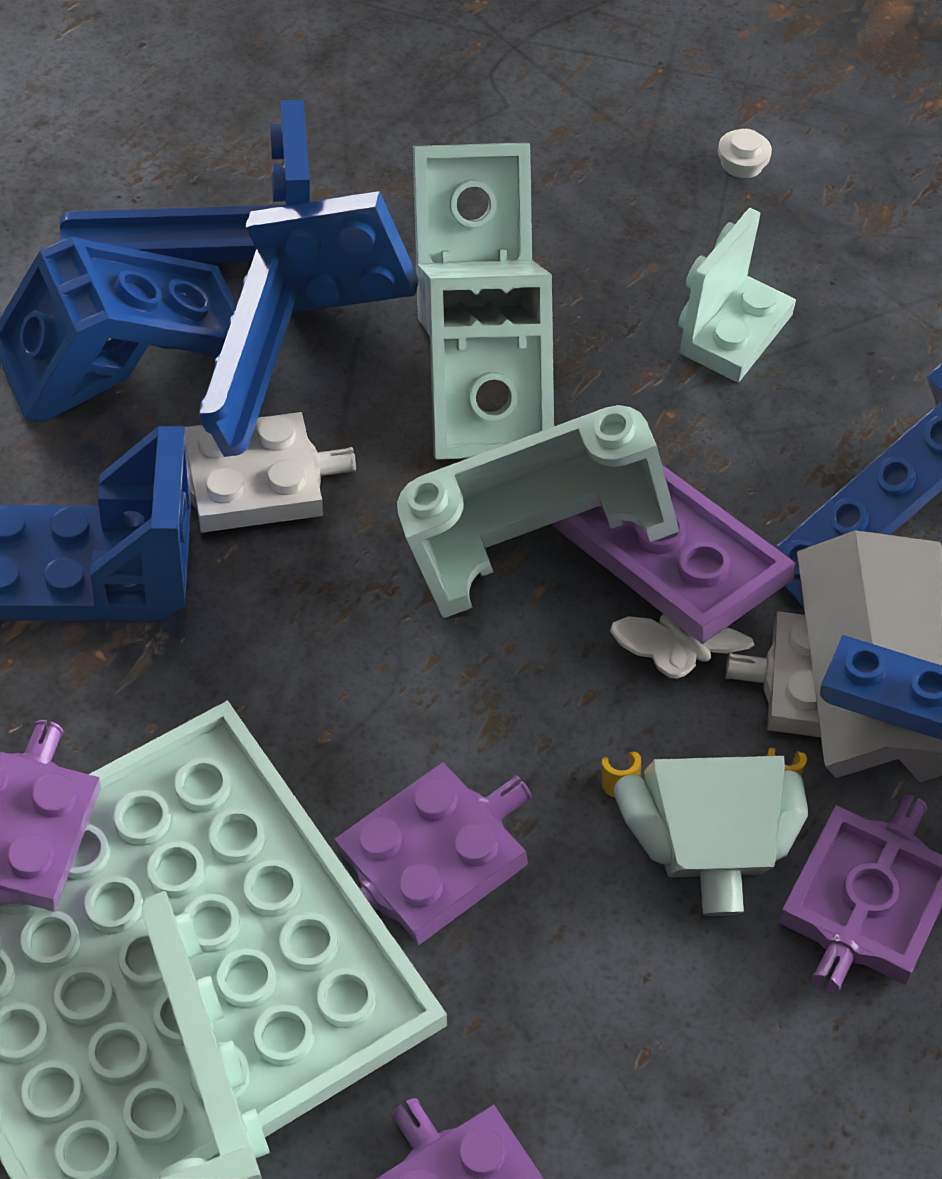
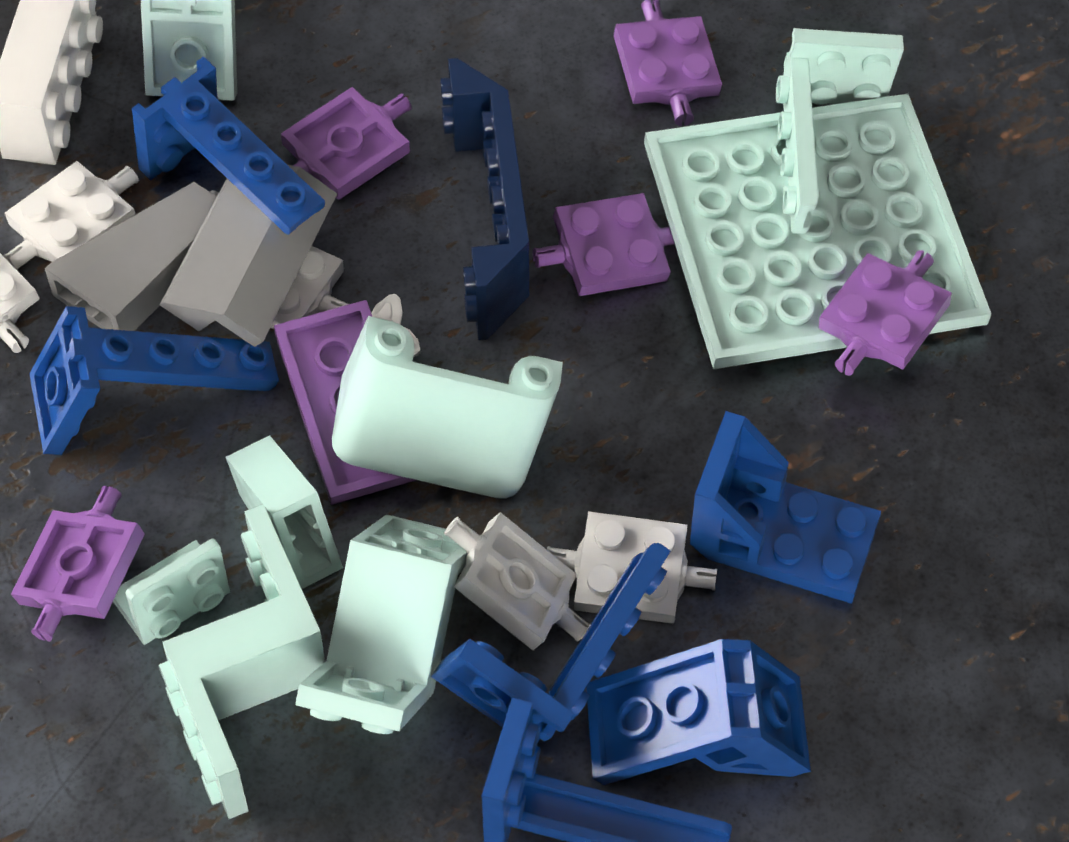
camera: 155 degrees left, 5 degrees up
light aqua torso [602,748,808,916] -> none
white plate [718,129,772,178] -> none
none -> medium lavender plate [11,486,145,641]
none -> light aqua bracket [159,504,325,819]
none -> light aqua slope [226,435,343,589]
none -> dark blue slope [440,58,529,340]
none -> white plate [444,512,591,650]

